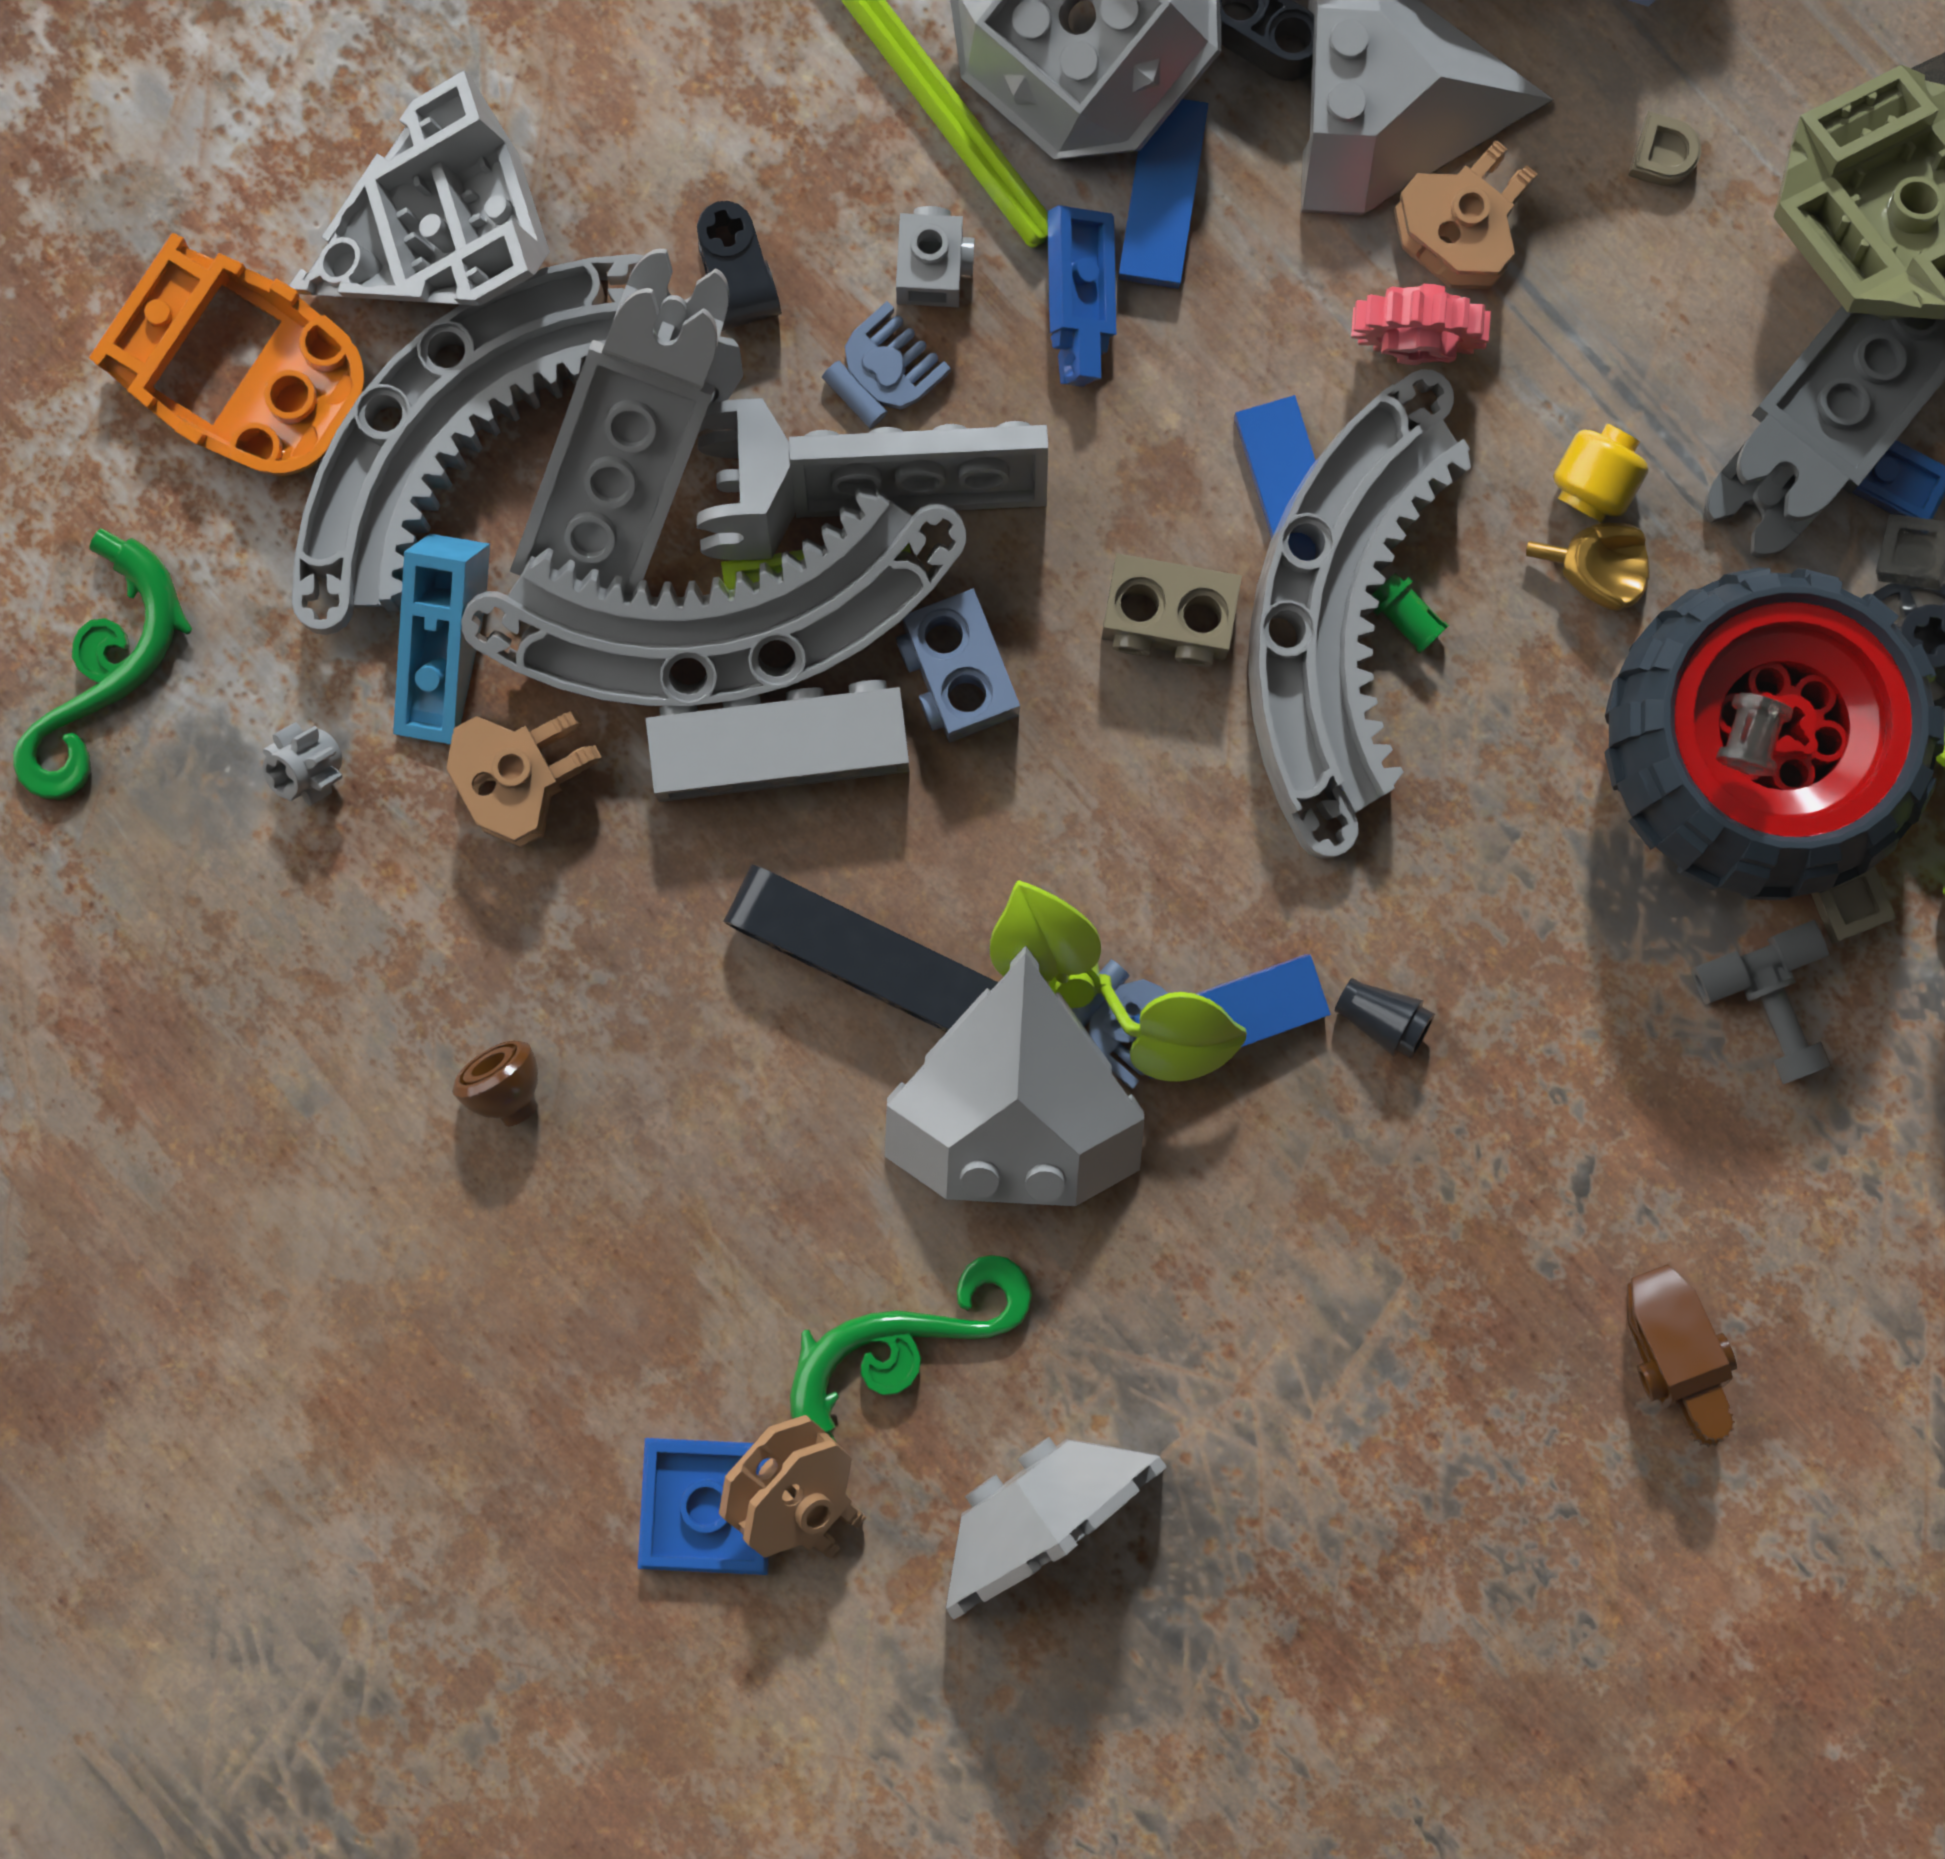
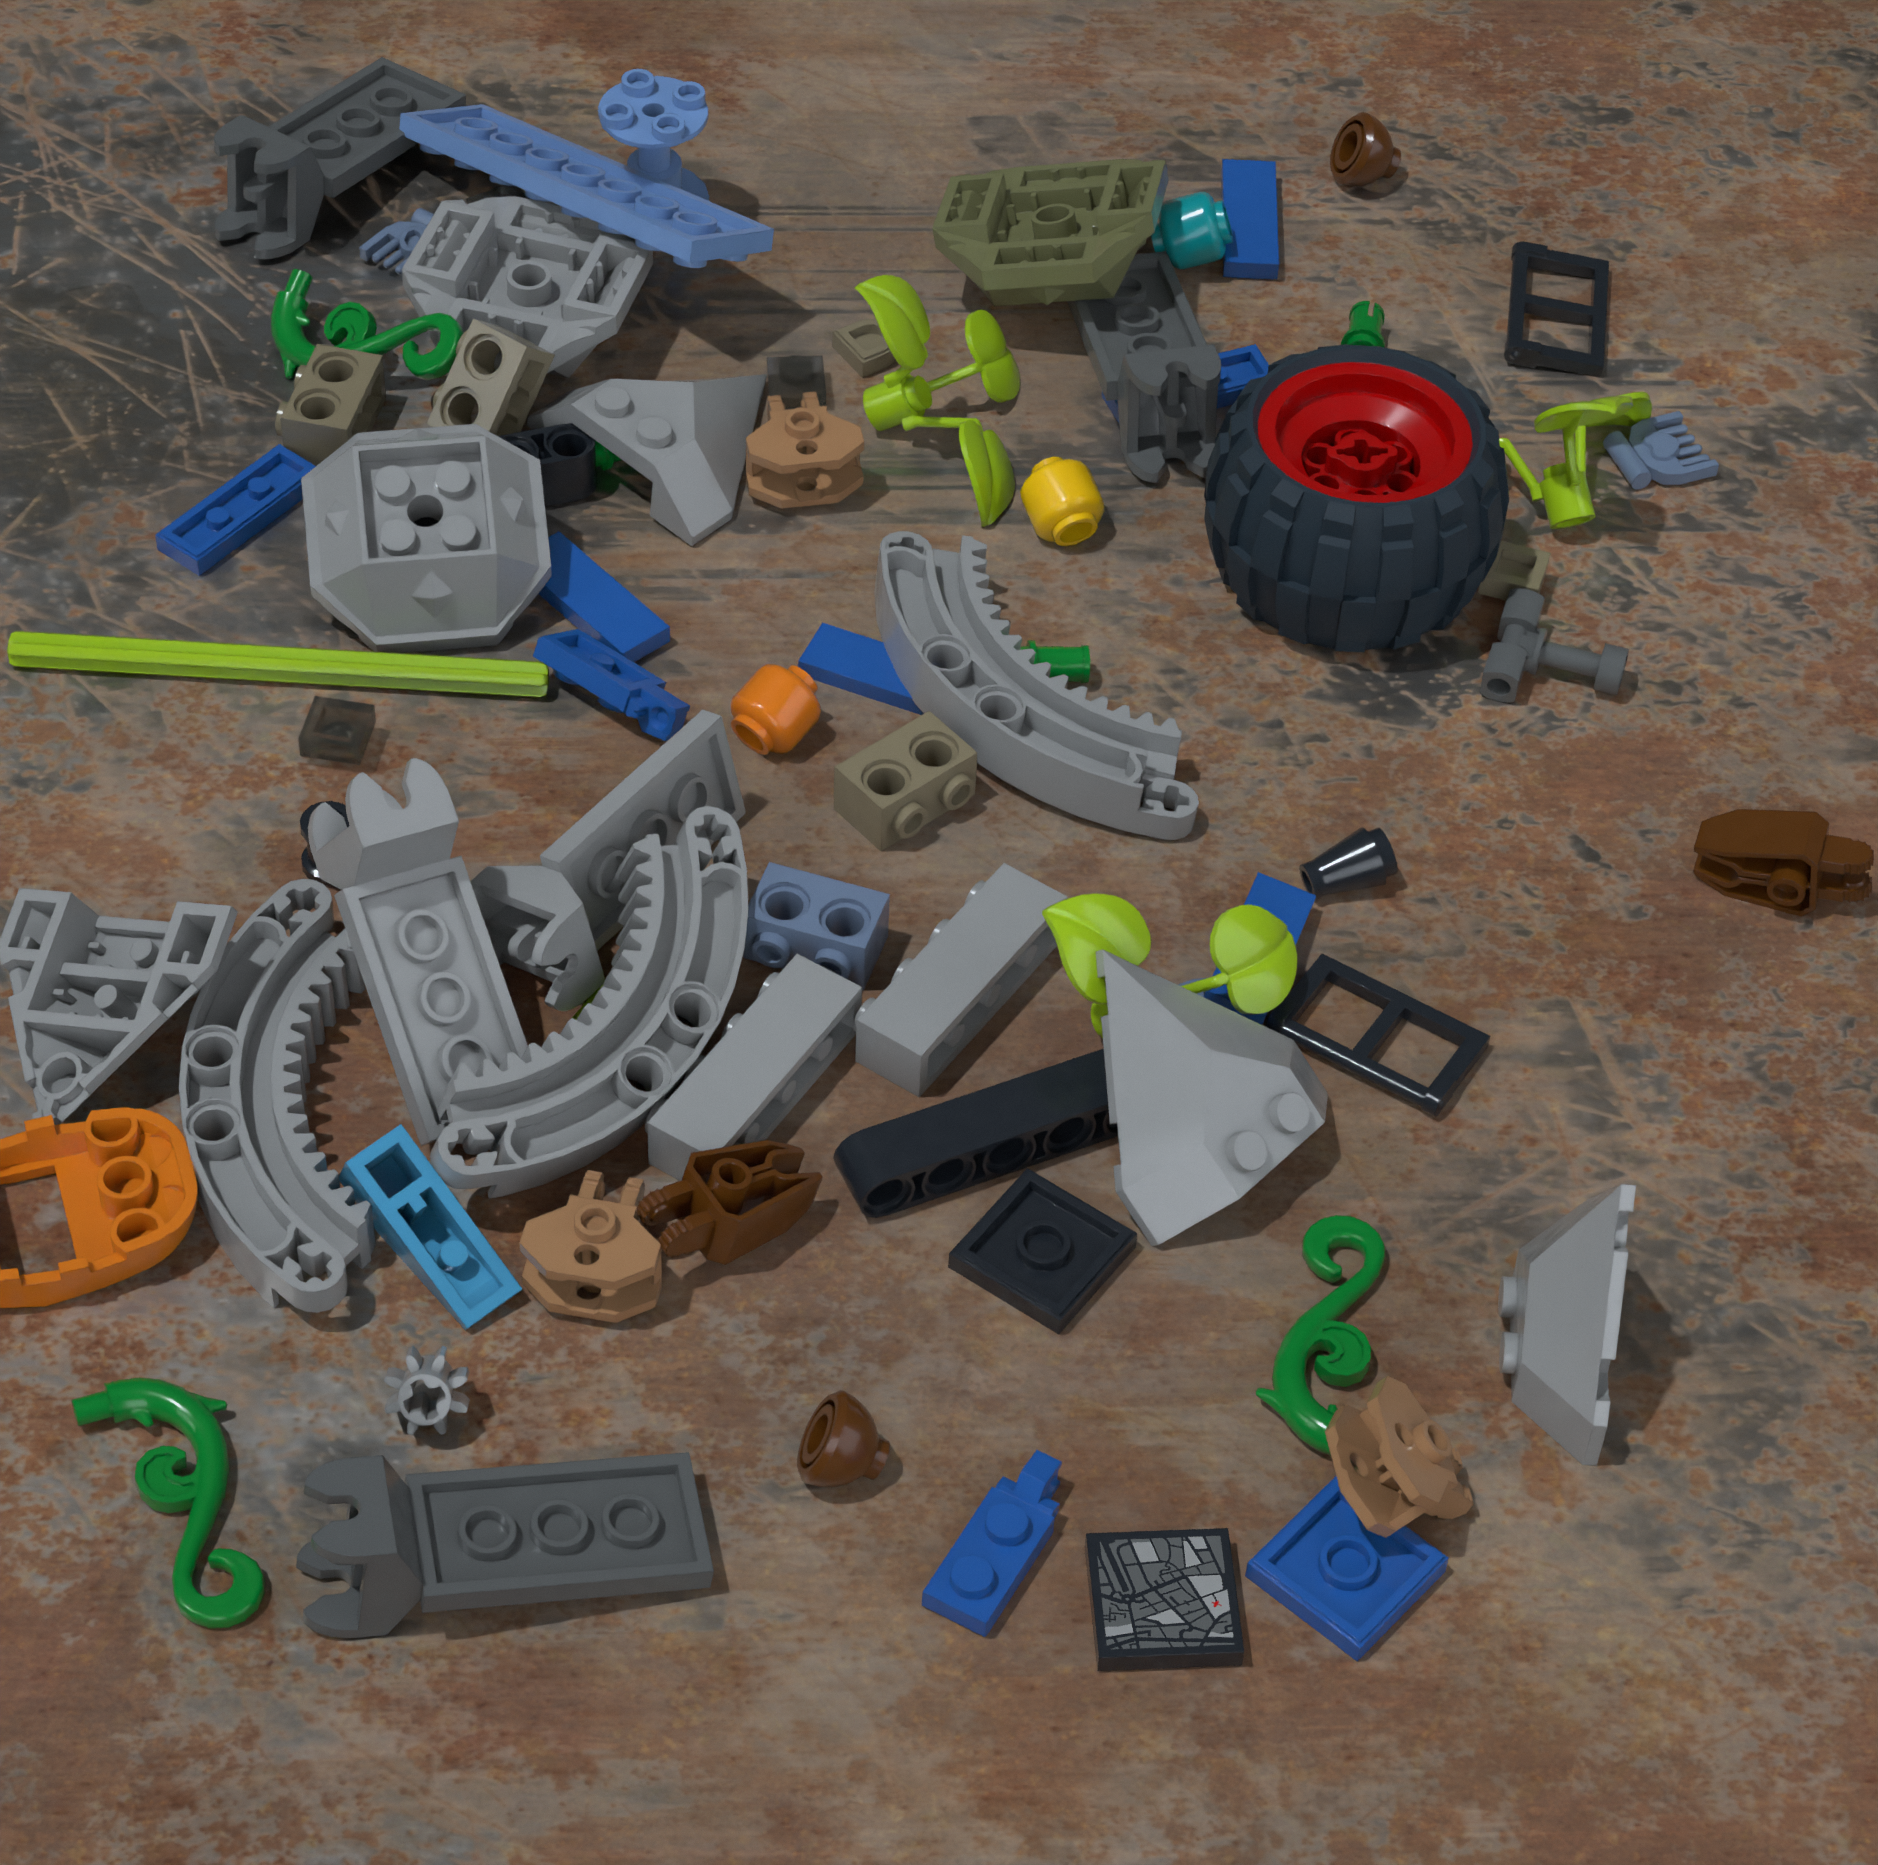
camera: 50 degrees left, 35 degrees down
sand blue piece [822,301,951,429] -> none
light grey brick [896,206,975,307] -> none
coral gear [1351,283,1491,365] -> none
pearl gold piece [1526,522,1650,610] -> none
clear smoke bush [1715,693,1793,776] -> none
none -> dark grey hinge [296,1452,714,1638]
none -> clear smoke plate [298,696,376,765]
none -> reddish brown hinge [637,1140,823,1265]
none -> orange head [731,664,821,755]
none -> clear smoke plate [767,355,826,410]
none -> light grey brick [853,863,1067,1097]
none -> lime plant [855,275,1020,527]
none -> blue hinge [922,1450,1062,1637]
none -> black tile [948,1168,1137,1335]
none -> tile [1085,1528,1244,1671]
none -> black window [1265,953,1491,1117]

